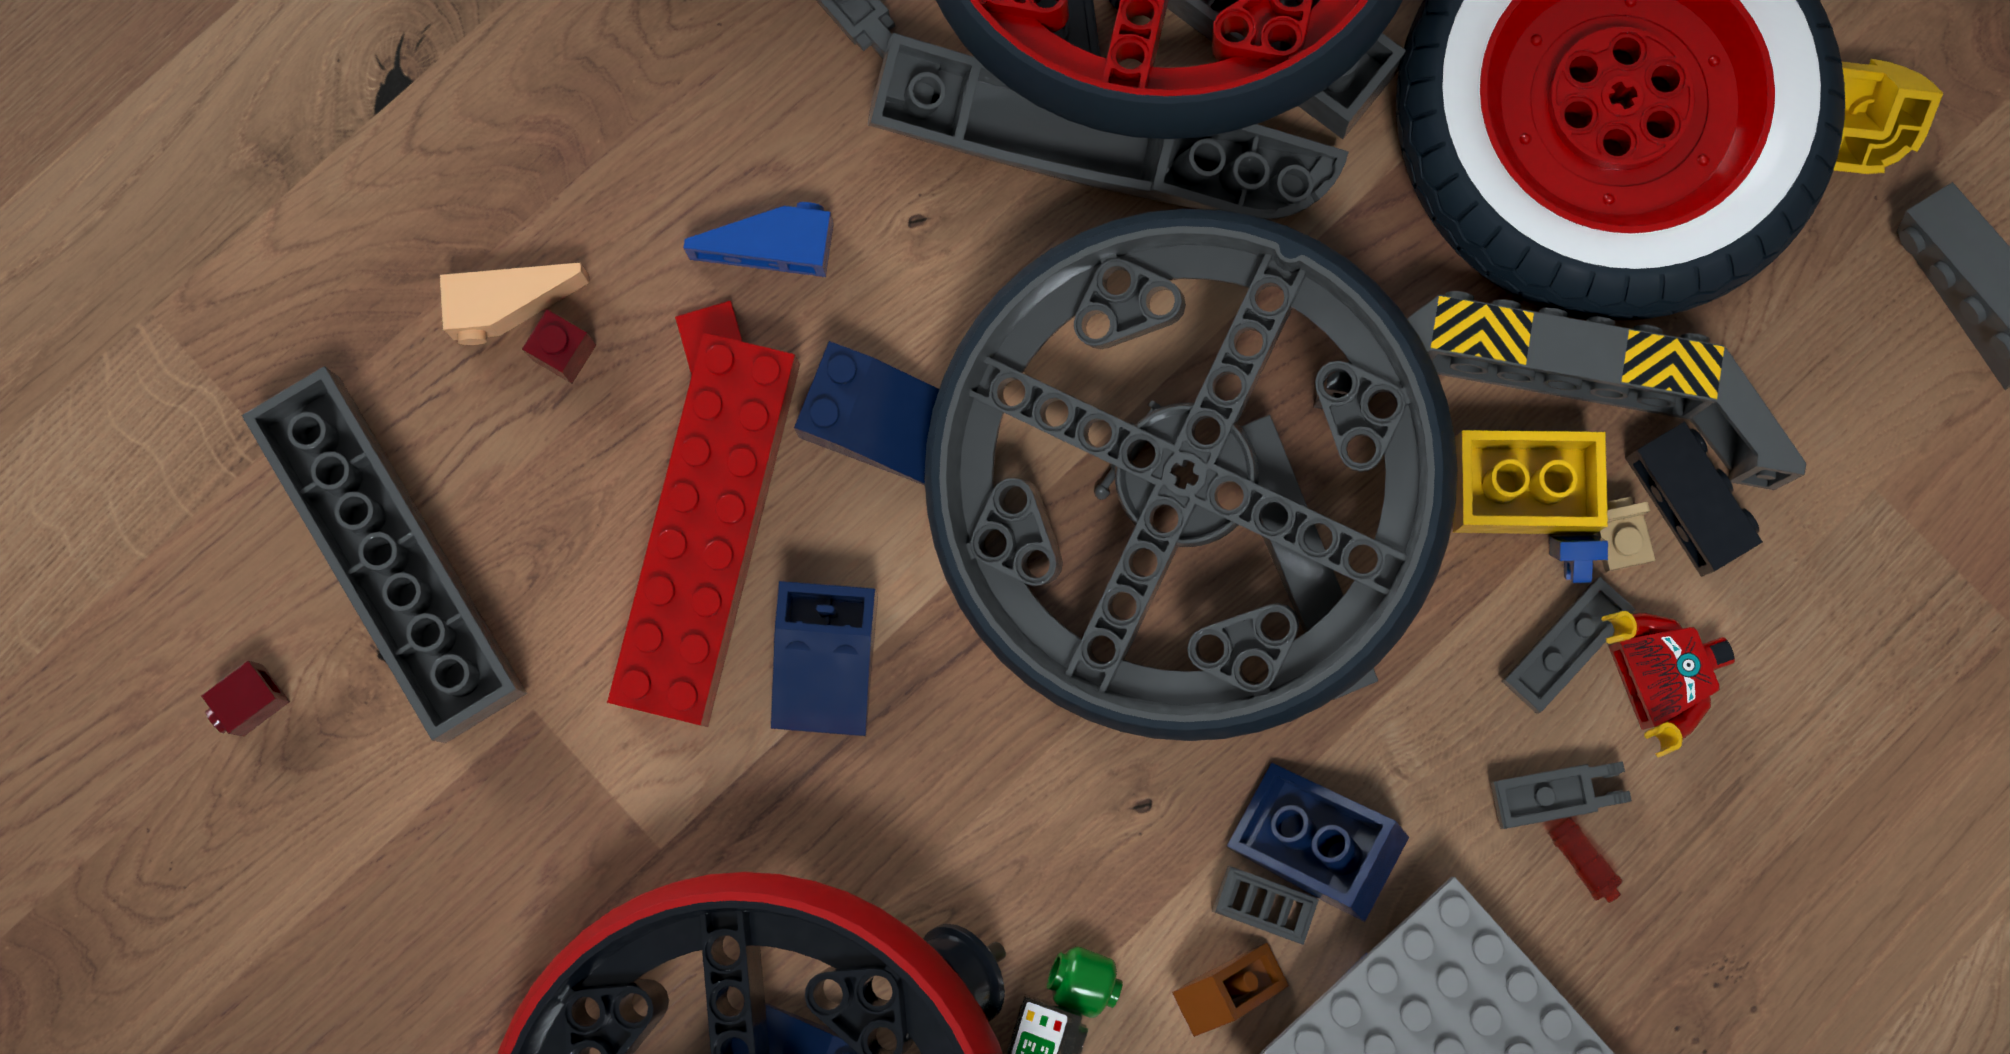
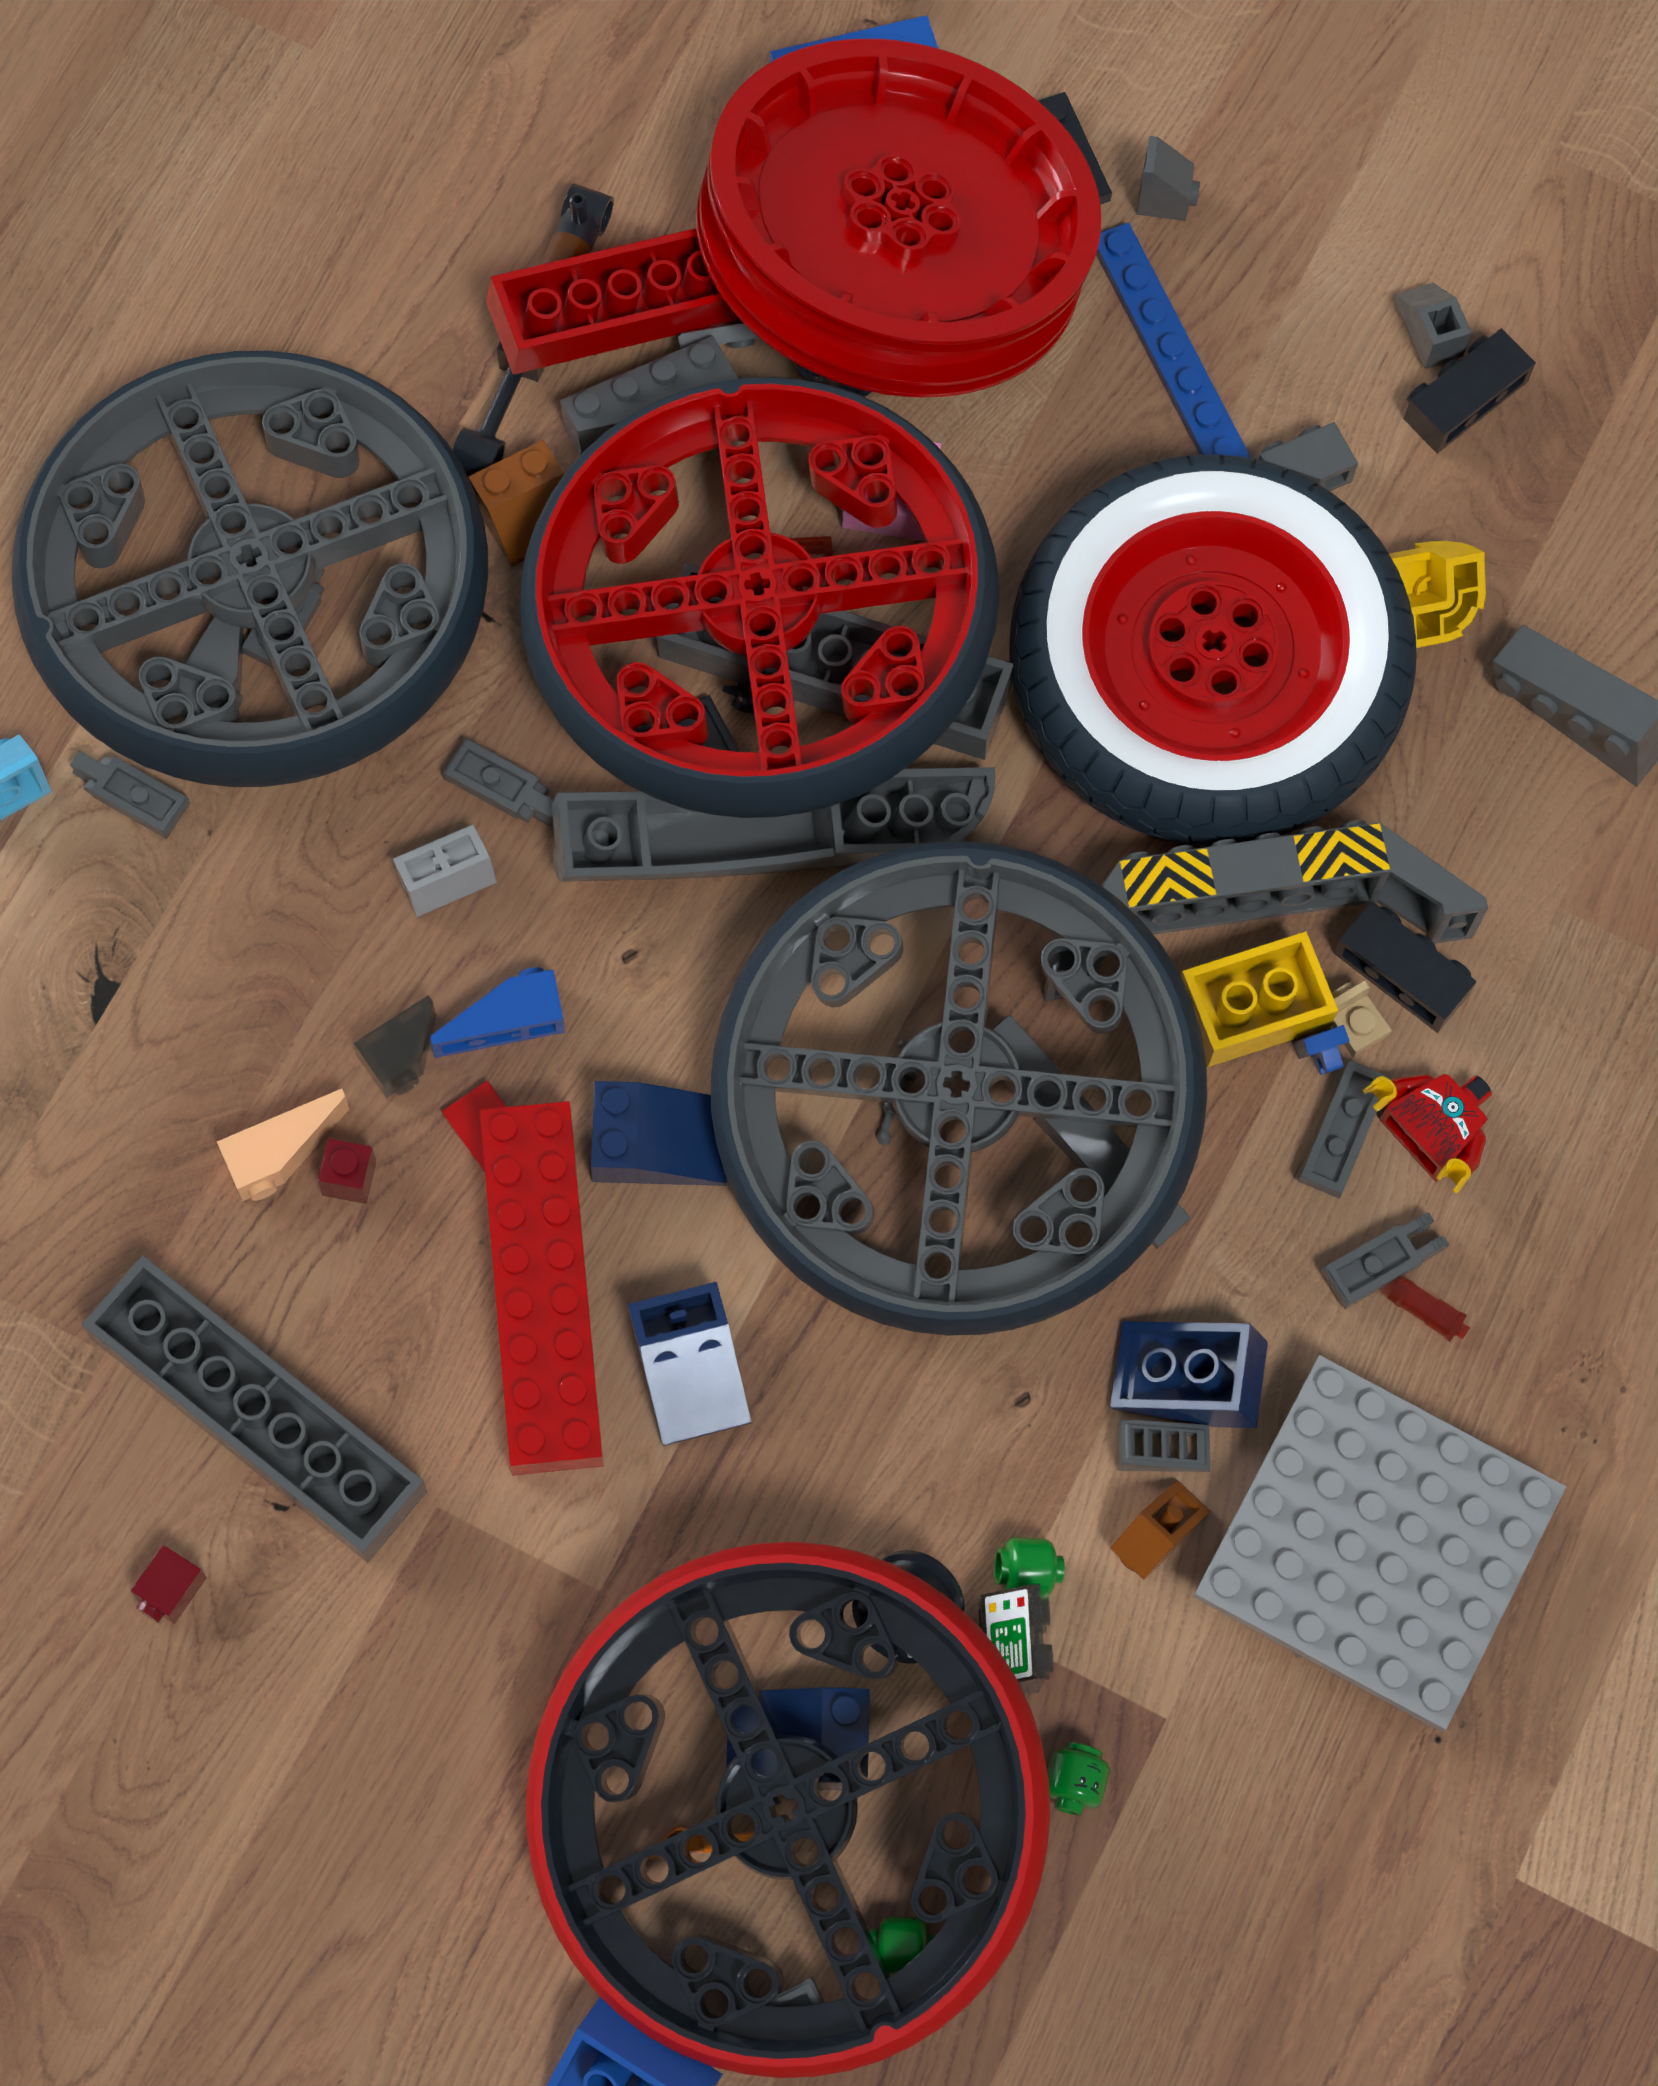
camera: 25 degrees left, 10 degrees down
none -> clear smoke slope [353,995,436,1099]
none -> light grey hinge [393,825,497,917]

